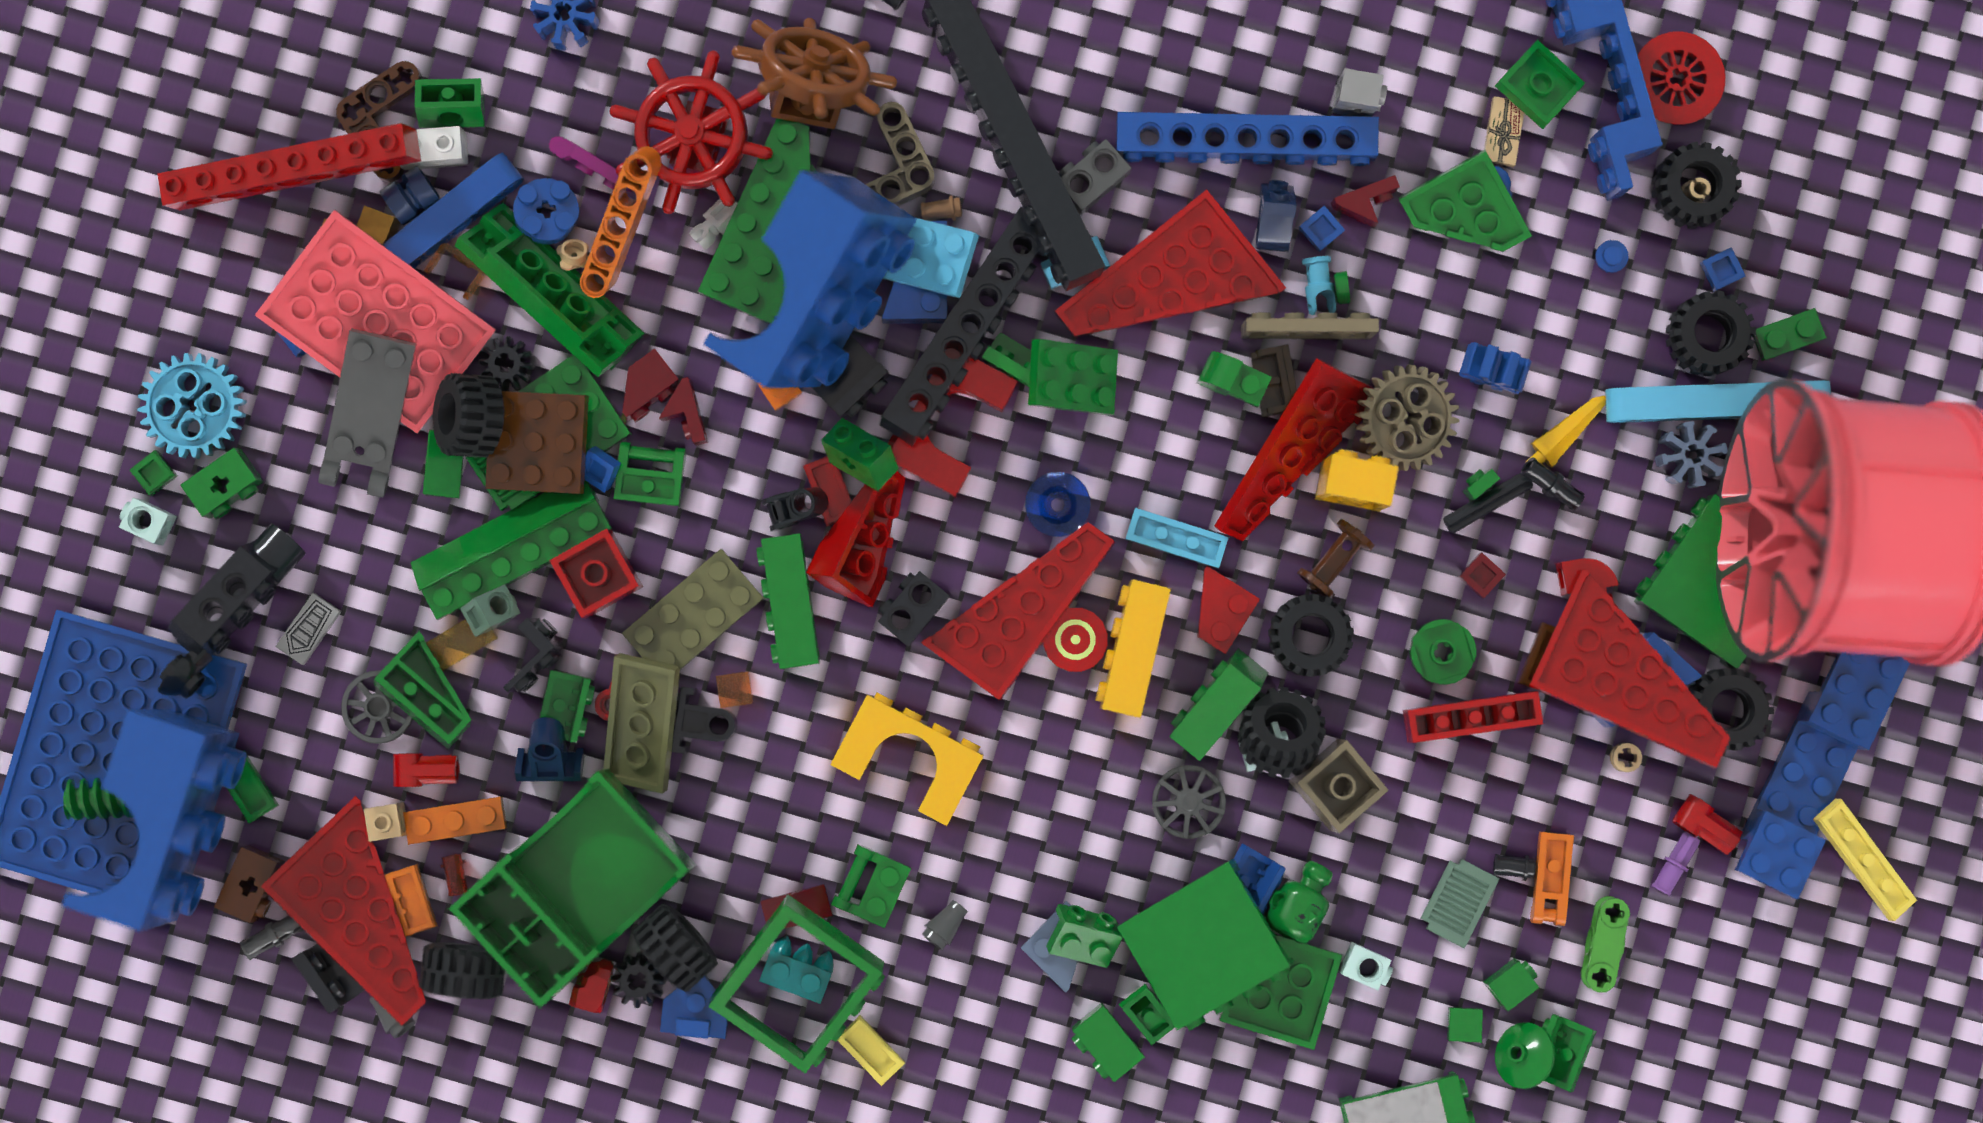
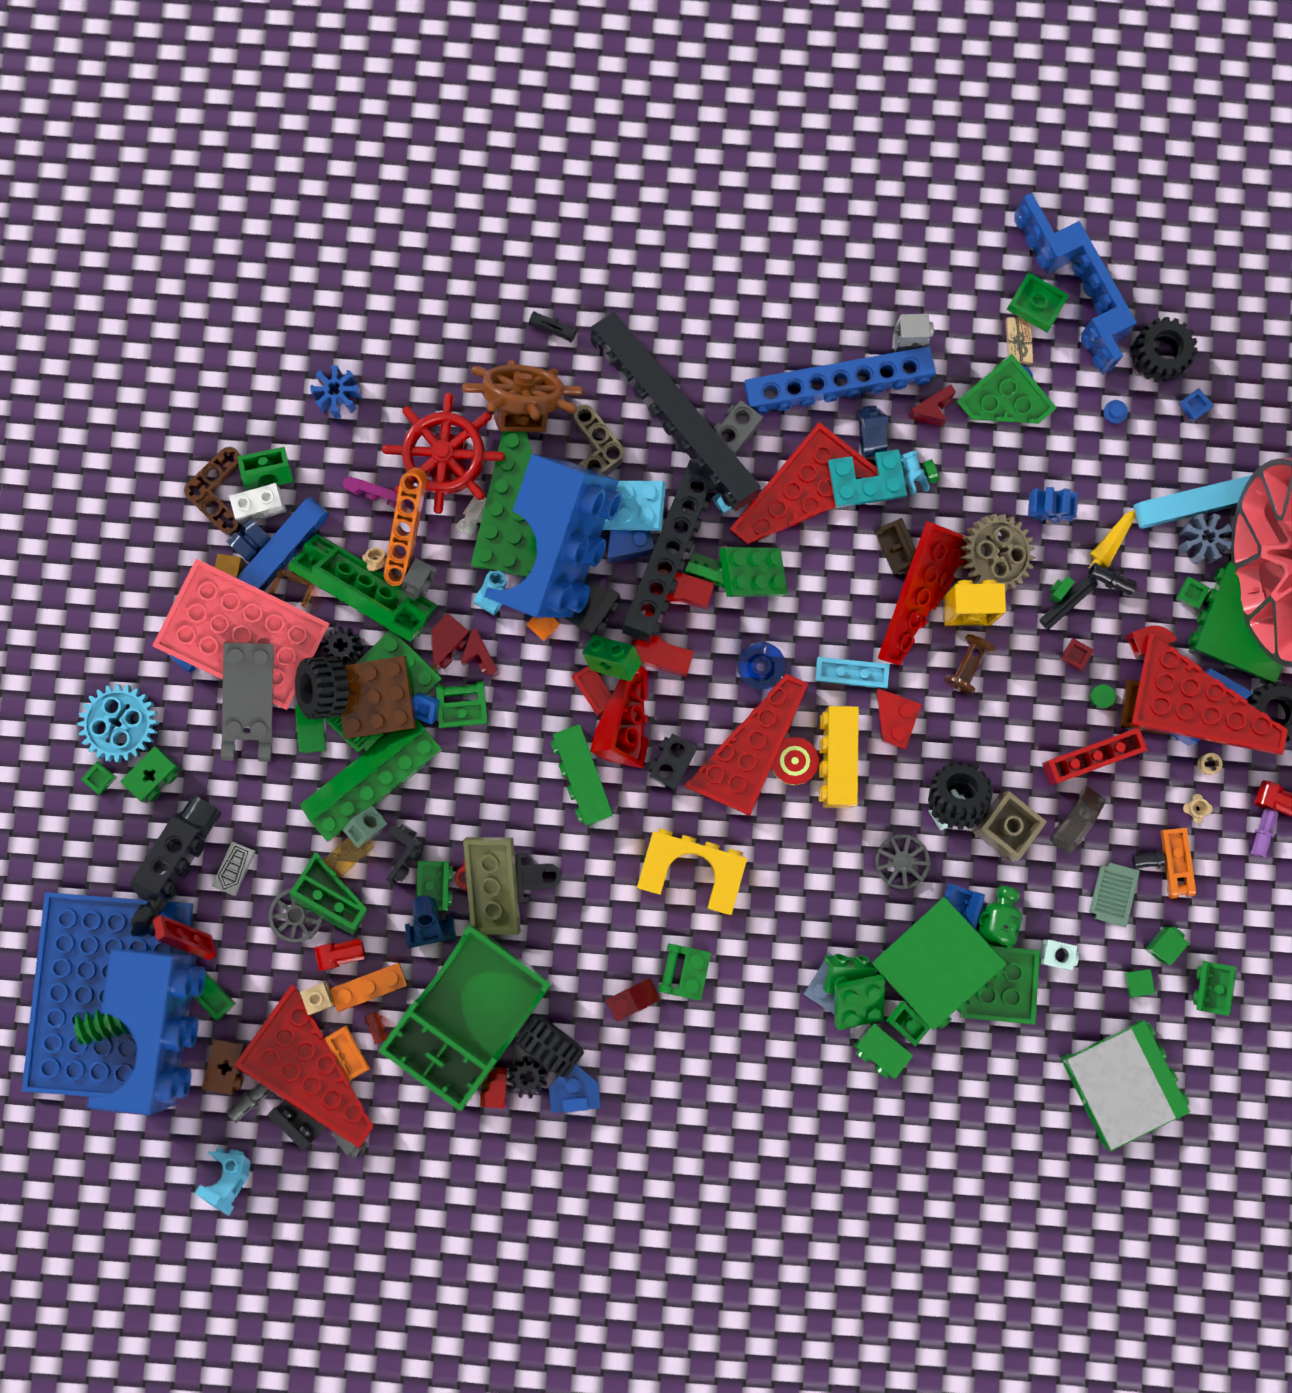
camera: 15 degrees left, 5 degrees down
light aqua brick [119,498,177,545] -> none
red brick [157,123,421,210] -> none
black tyre [419,943,505,999] -> none
blue plate [513,178,579,244] -> none
red brick [549,528,643,619] -> none
olive plate [622,549,764,670] -> none
green window [708,894,885,1073] -> none
clear orange tile [716,671,754,708] -> none
teal plate [759,936,834,1004] -> none
black piece [761,487,828,532] -> none
light yellow tile [838,1015,905,1086] -> none
medium nougat pin [921,195,962,221] -> none
dark grey cone [922,900,968,950] -> none
green wedge [1169,648,1268,761] -> none
green brick [1196,351,1272,408] -> none
dark tan plate [1241,312,1379,339] -> none
black tyre [1268,594,1354,677] -> none
blue plate [1299,205,1345,252] -> none
green plate [1409,619,1477,685] -> none
green dish [1495,1022,1555,1089] -> none
bright green piece [1581,896,1630,993] -> none
red piece [1637,31,1726,125] -> none
black tyre [1665,291,1756,376] -> none
tan pin [1681,178,1711,203] -> none
green plate [1753,308,1826,361] -> none
none -> red plate [153,915,217,960]
none -> medium azure tile [195,1148,251,1216]
none -> dark grey brick [401,558,437,599]
none -> medium azure piece [473,570,508,616]
none -> teal plate [828,449,907,508]
none -> green plate [834,974,885,1030]
none -> clear smoke brick [1050,786,1106,855]
none -> green tile [1090,684,1116,709]
none -> green plate [1175,577,1210,610]
none -> tan plate [1183,794,1213,823]

